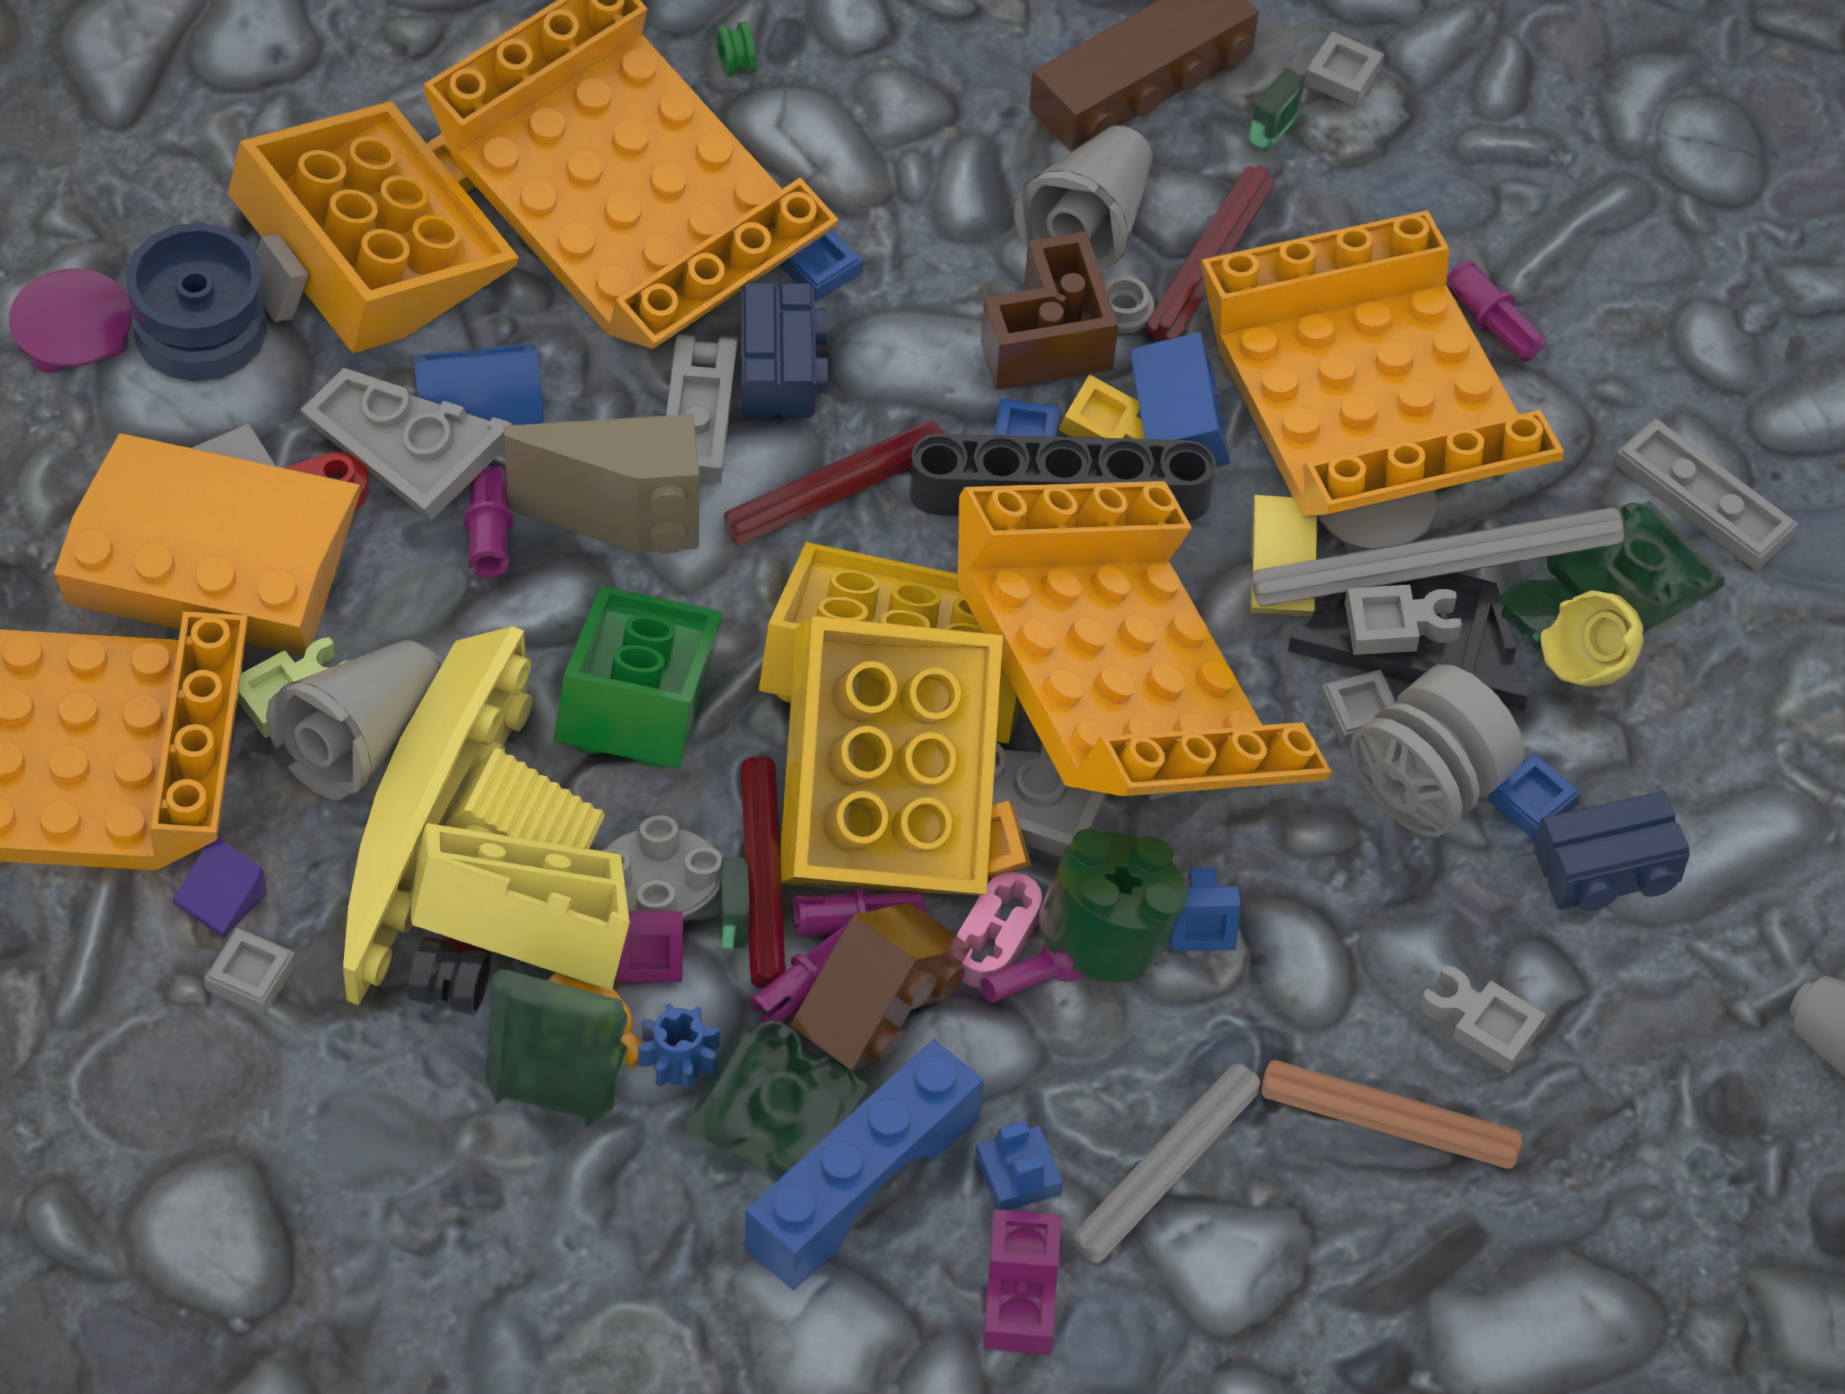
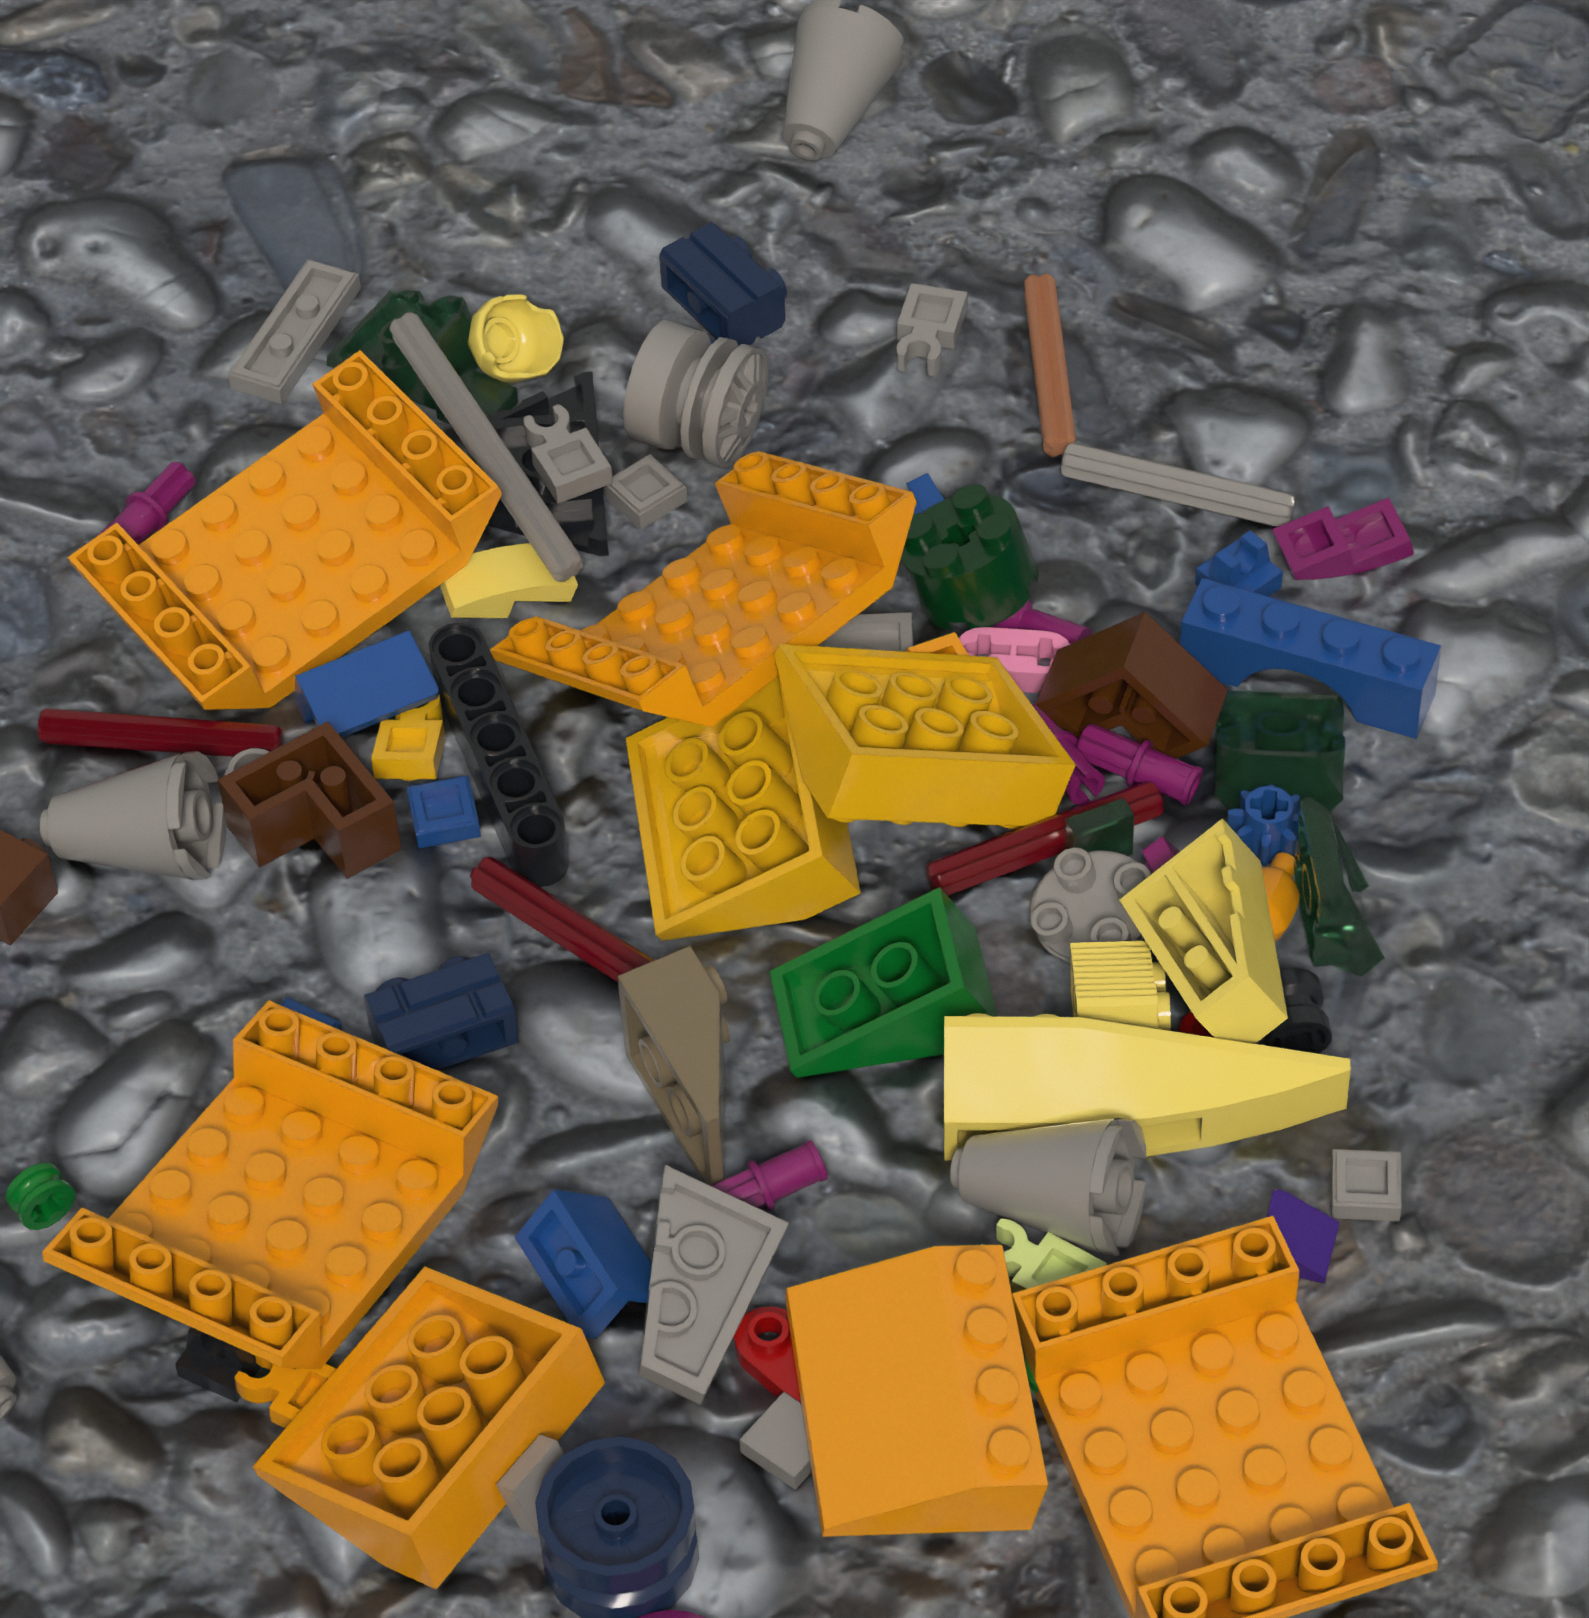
camera: 105 degrees left, 5 degrees down
light grey plate [666,333,738,483] -> none

